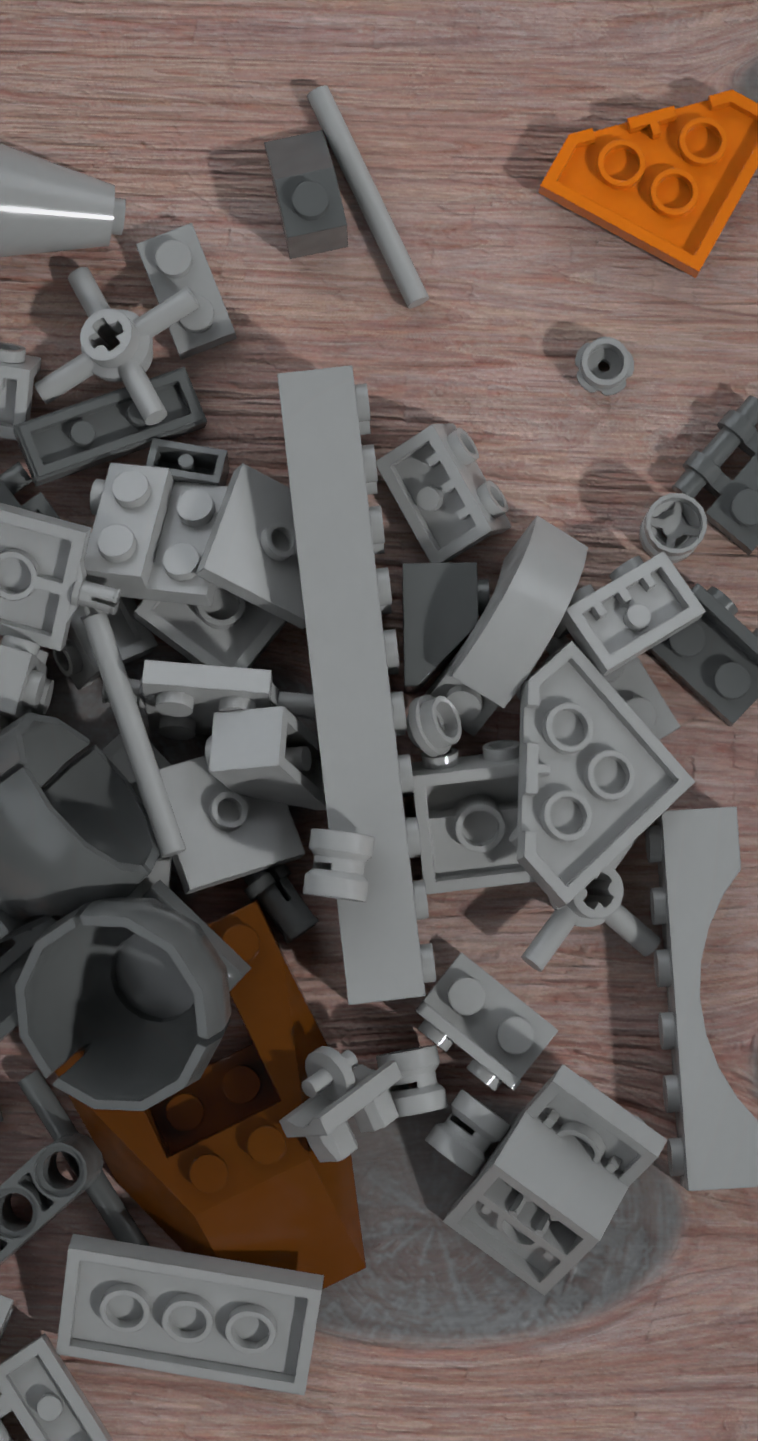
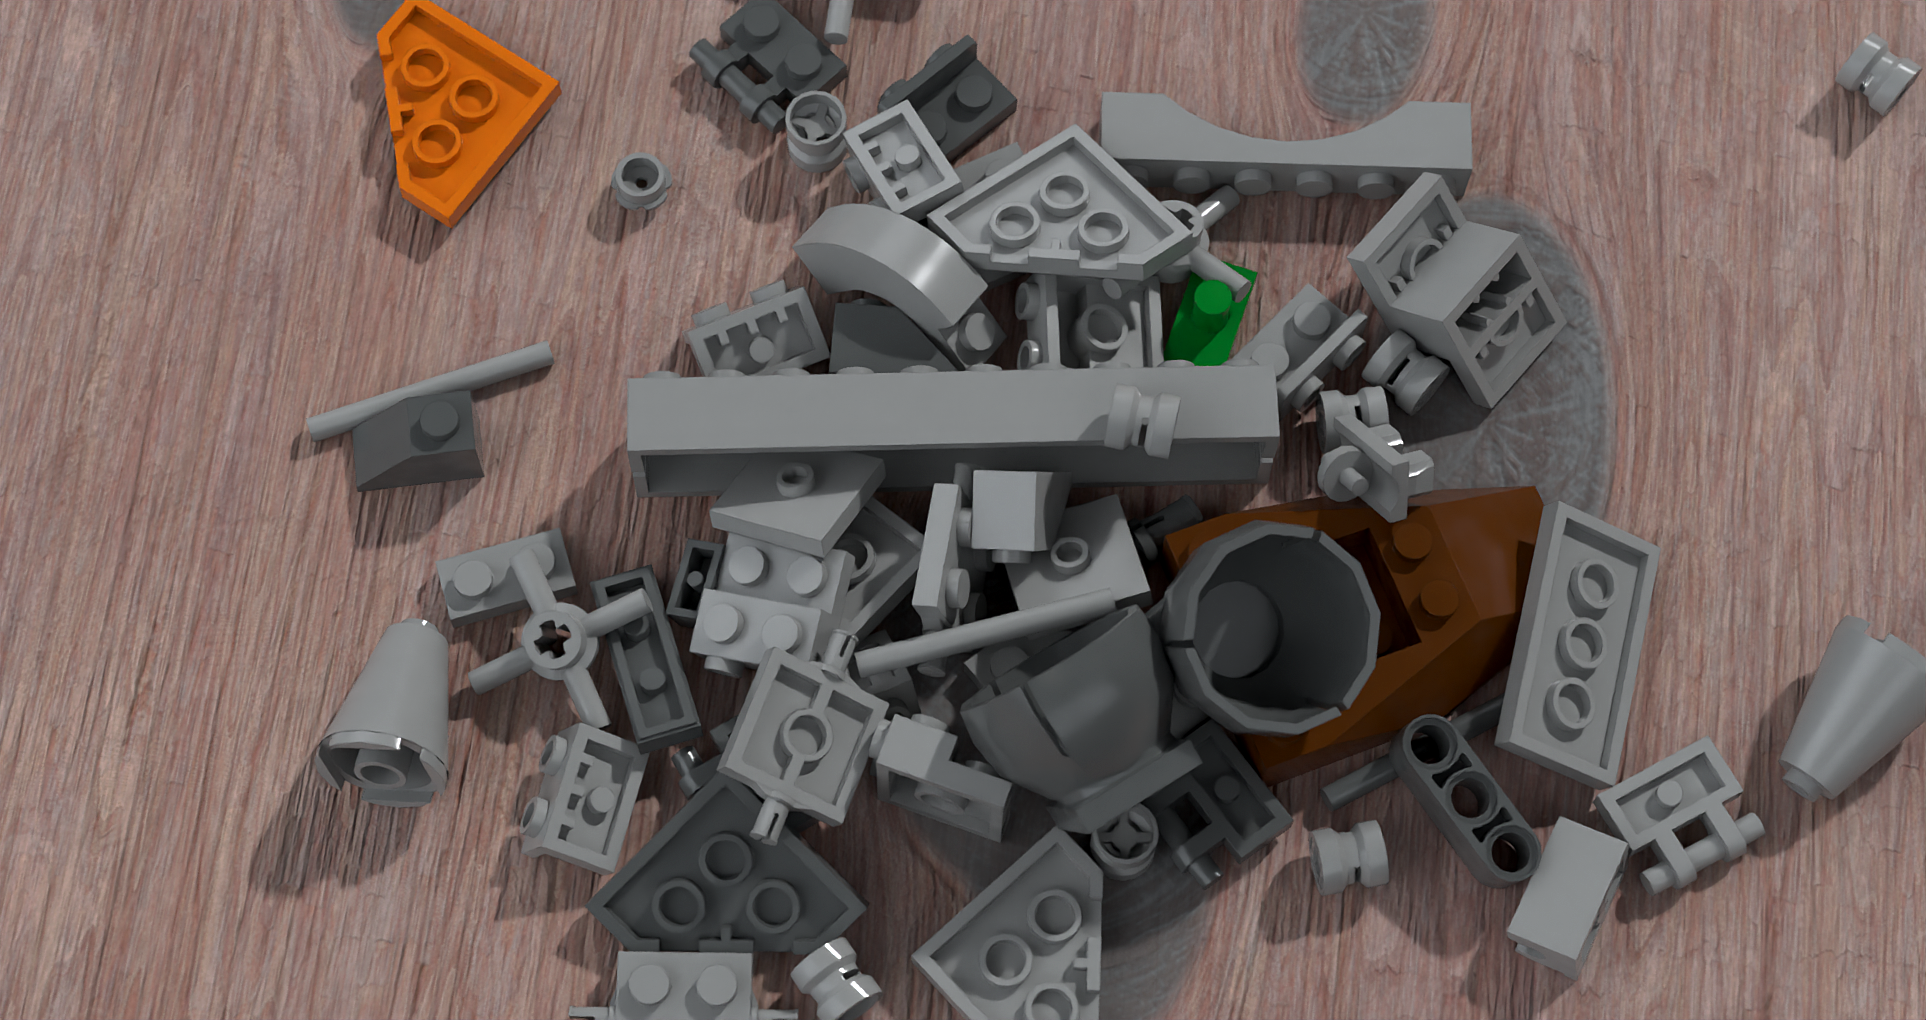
camera: 85 degrees left, 15 degrees down
light grey plate [406,695,462,757] -> none
none -> green tile [1164,260,1258,366]

